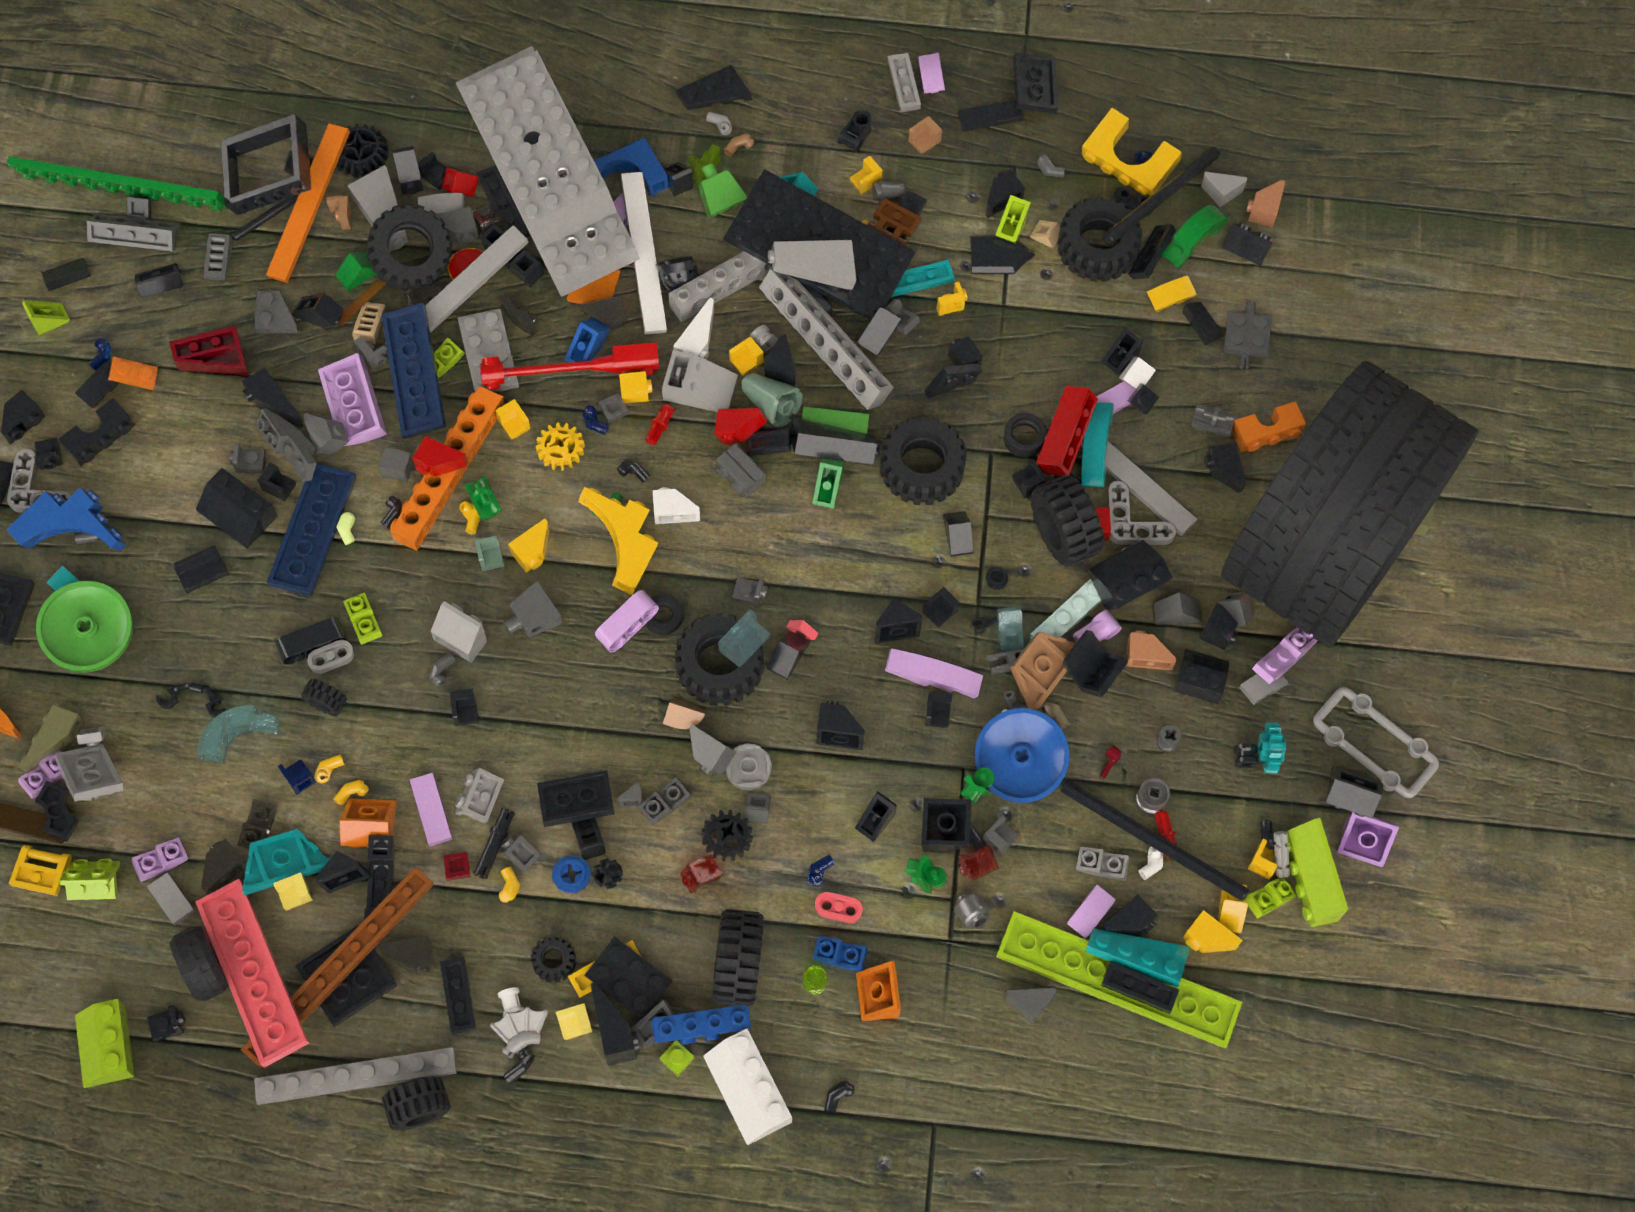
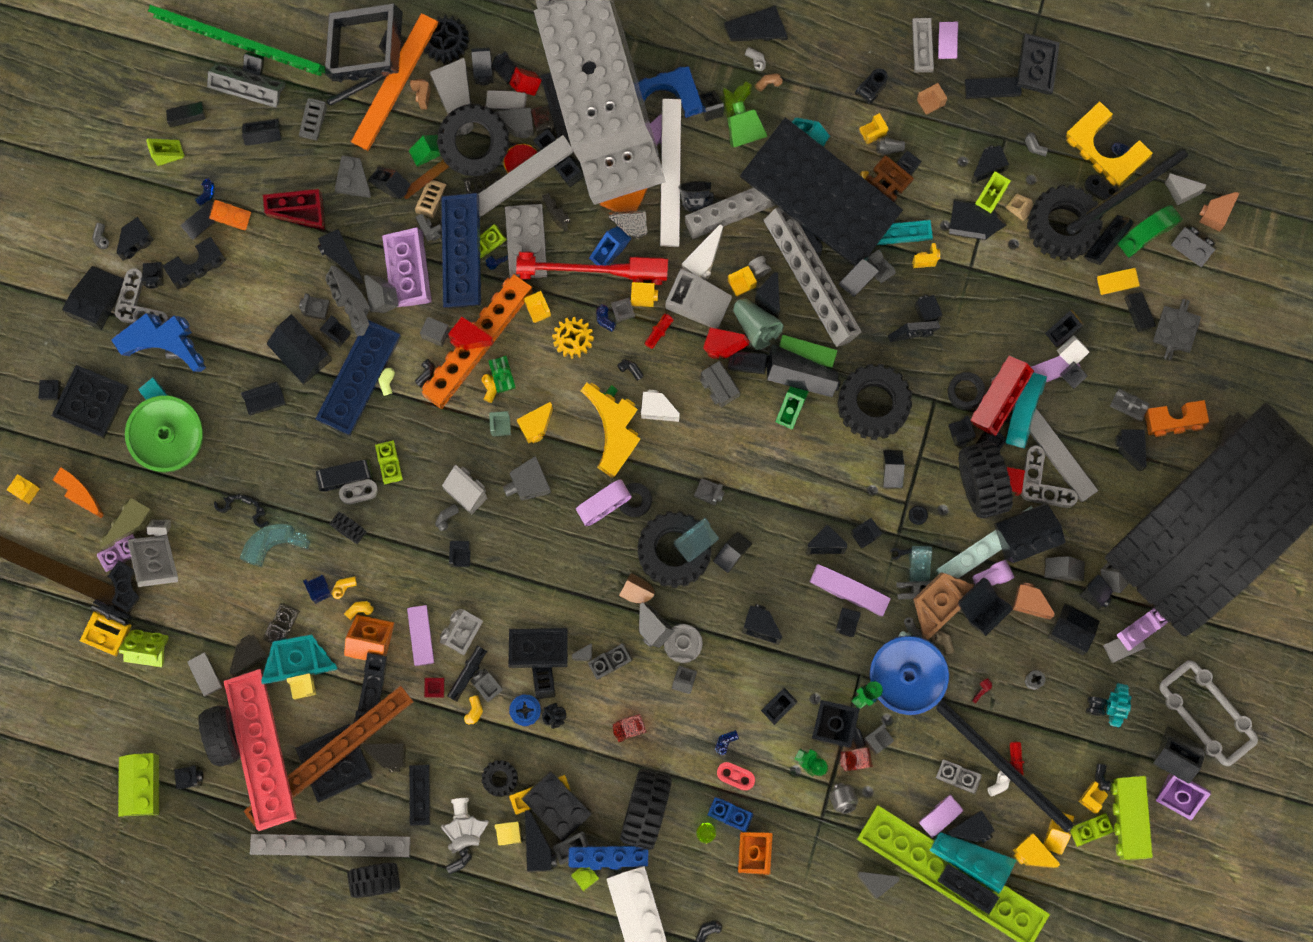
camera: 15 degrees right, 10 degrees up
lavender slope [132,837,188,882] -> none
black slope [316,850,371,894] -> none
black gear [701,810,753,862] -> none
light grey slope [768,240,856,290] -> none
coral tile [786,620,818,640] -> none
flat silver wheel [1135,778,1170,817] -> none
light grey axle [1274,831,1290,878] -> none
none -> black pin [91,599,132,626]
none -> clear blue hand [485,255,508,270]

